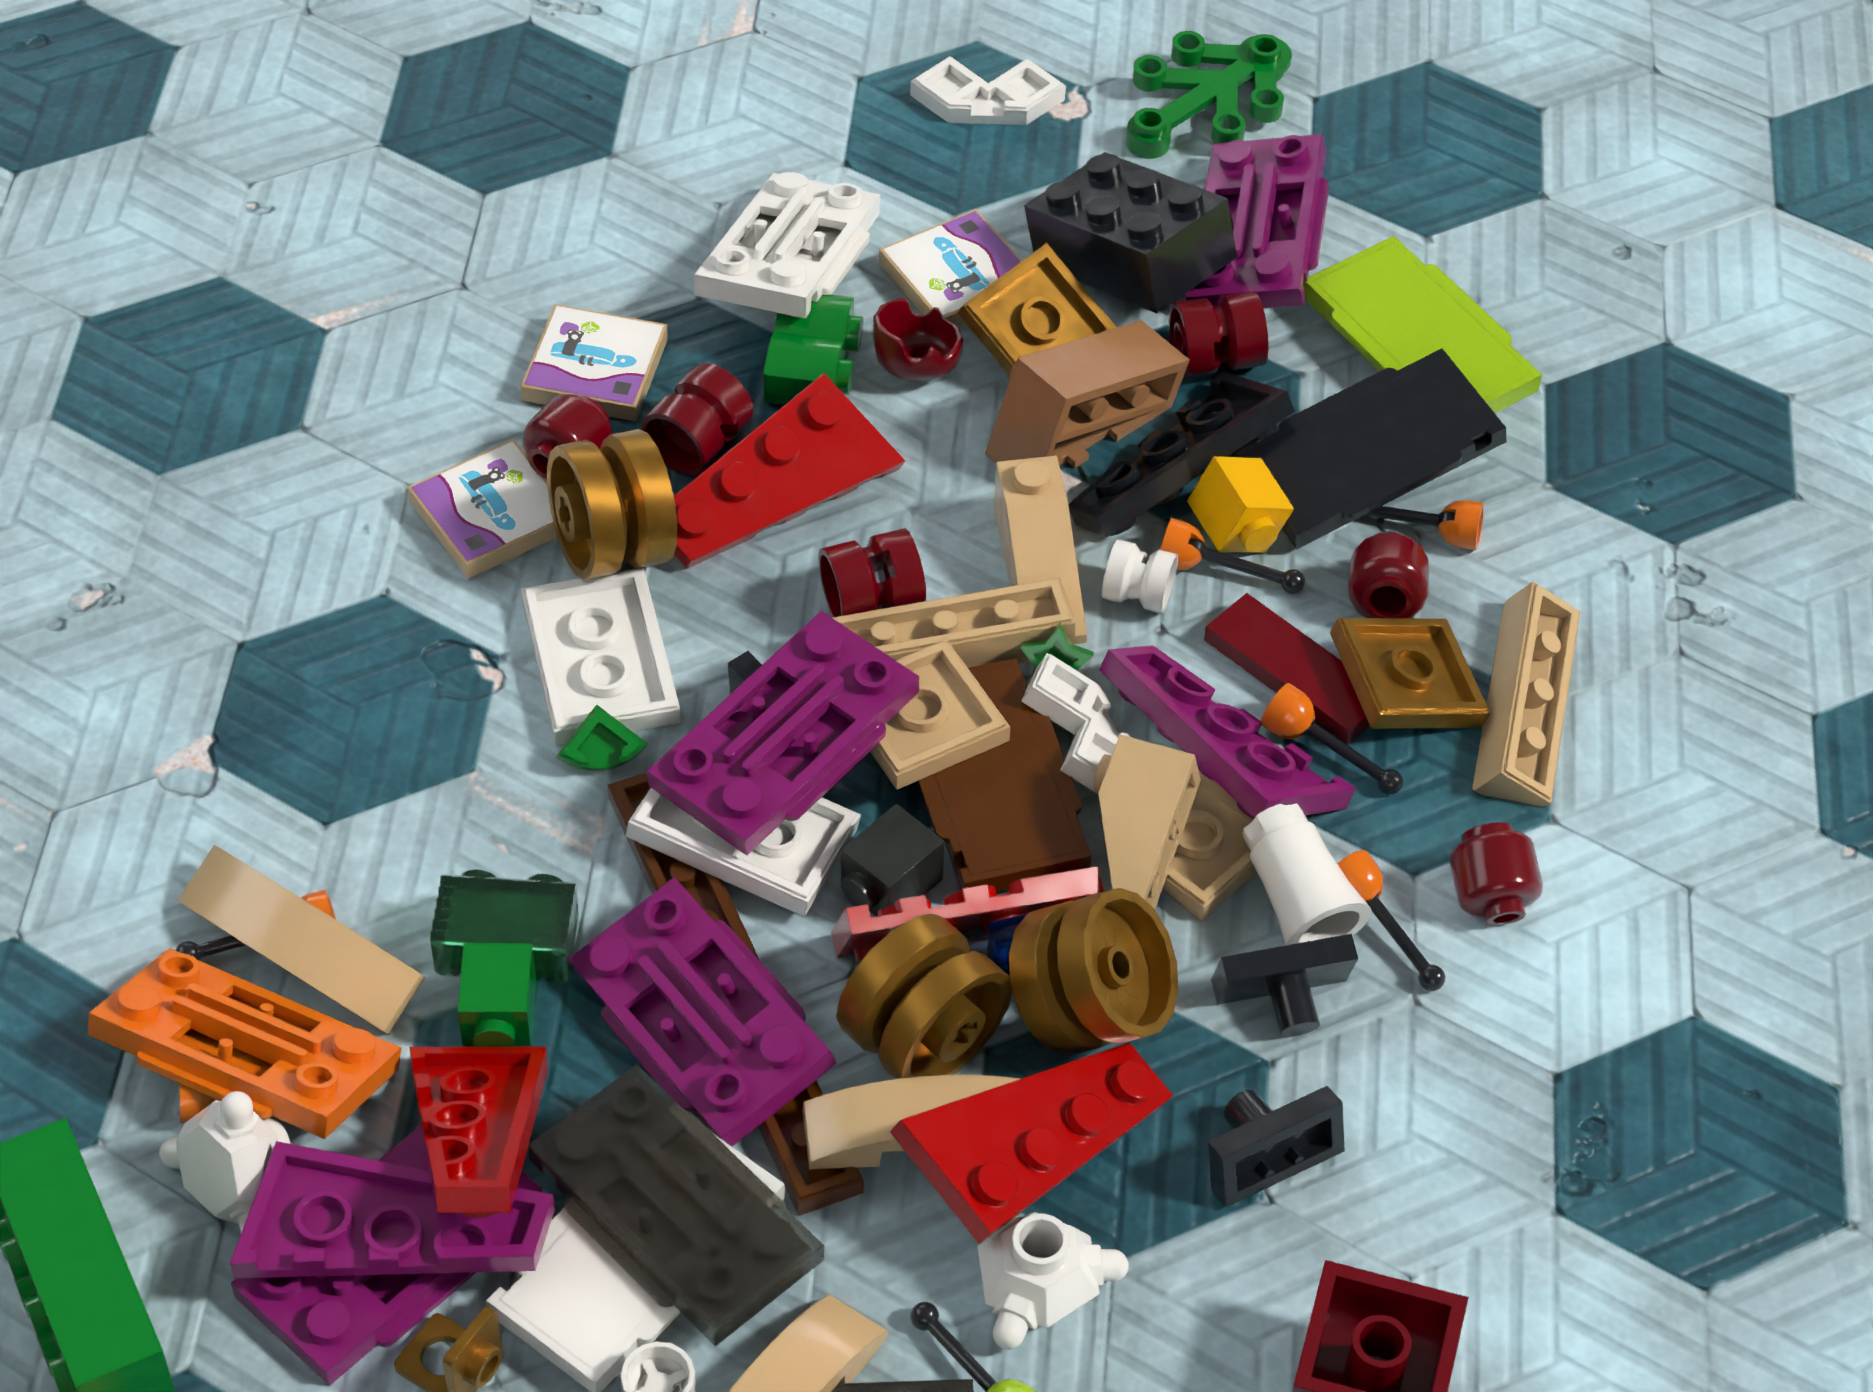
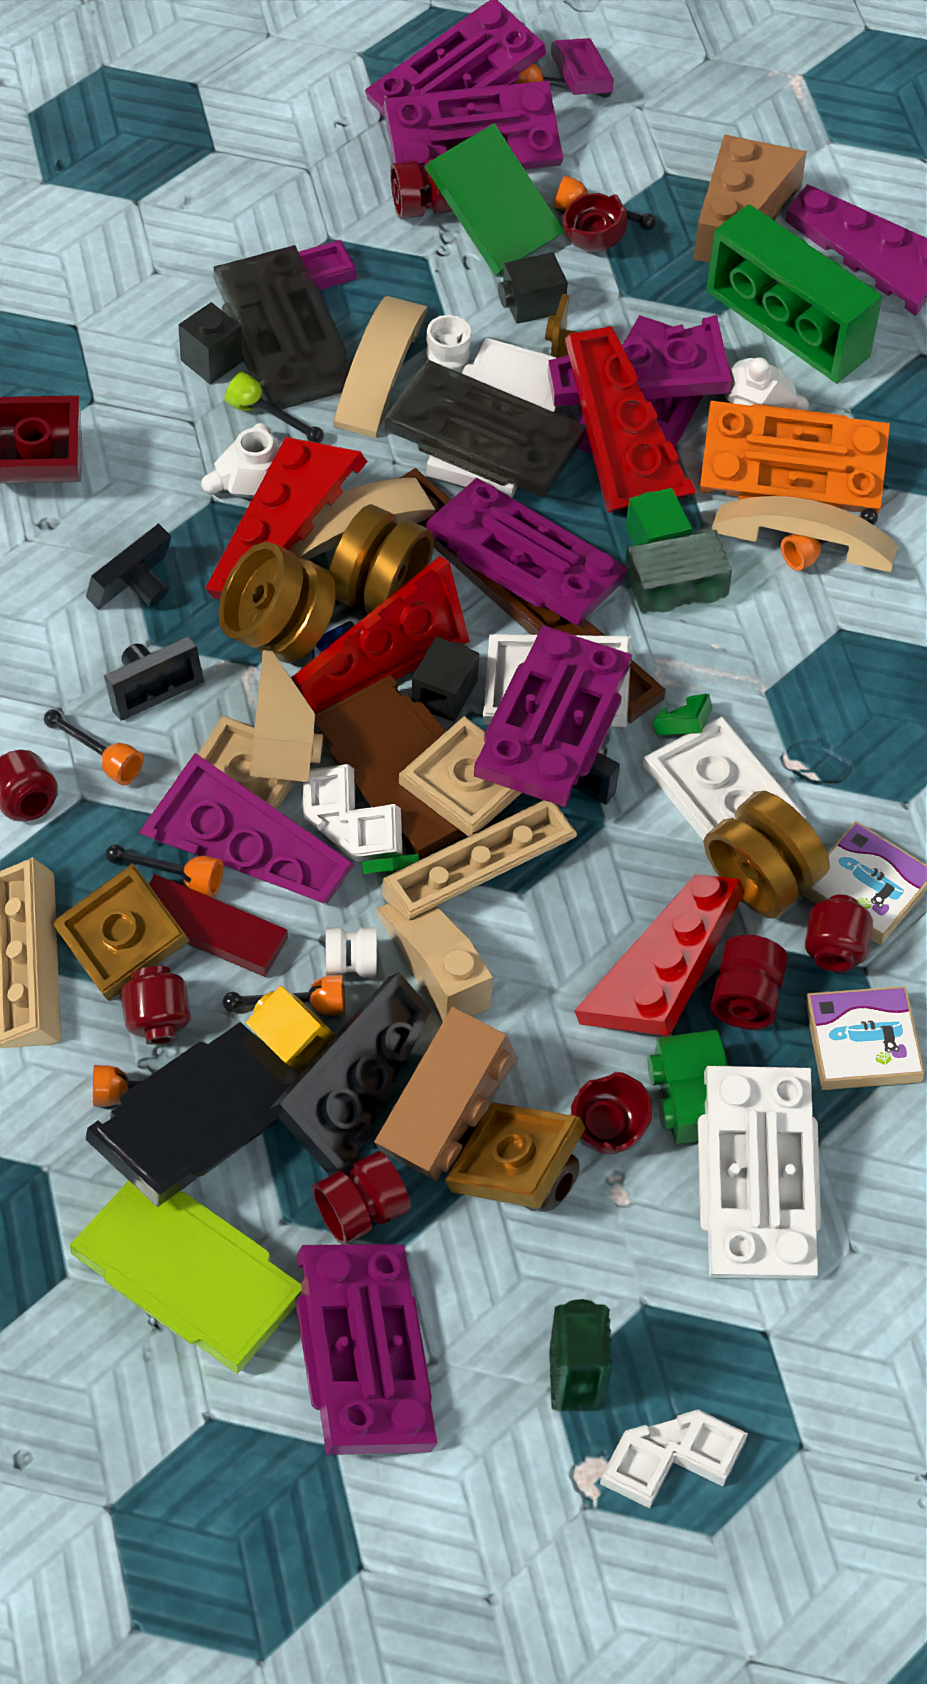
camera: 160 degrees right, 5 degrees up
dark red wheel [818,528,926,617] -> none
tile [879,209,1022,326] -> none
black brick [1024,152,1237,314] -> none
green plant [1126,31,1292,159] -> none
white plant [1242,803,1372,945] -> none
none -> clear green brick [549,1299,613,1411]

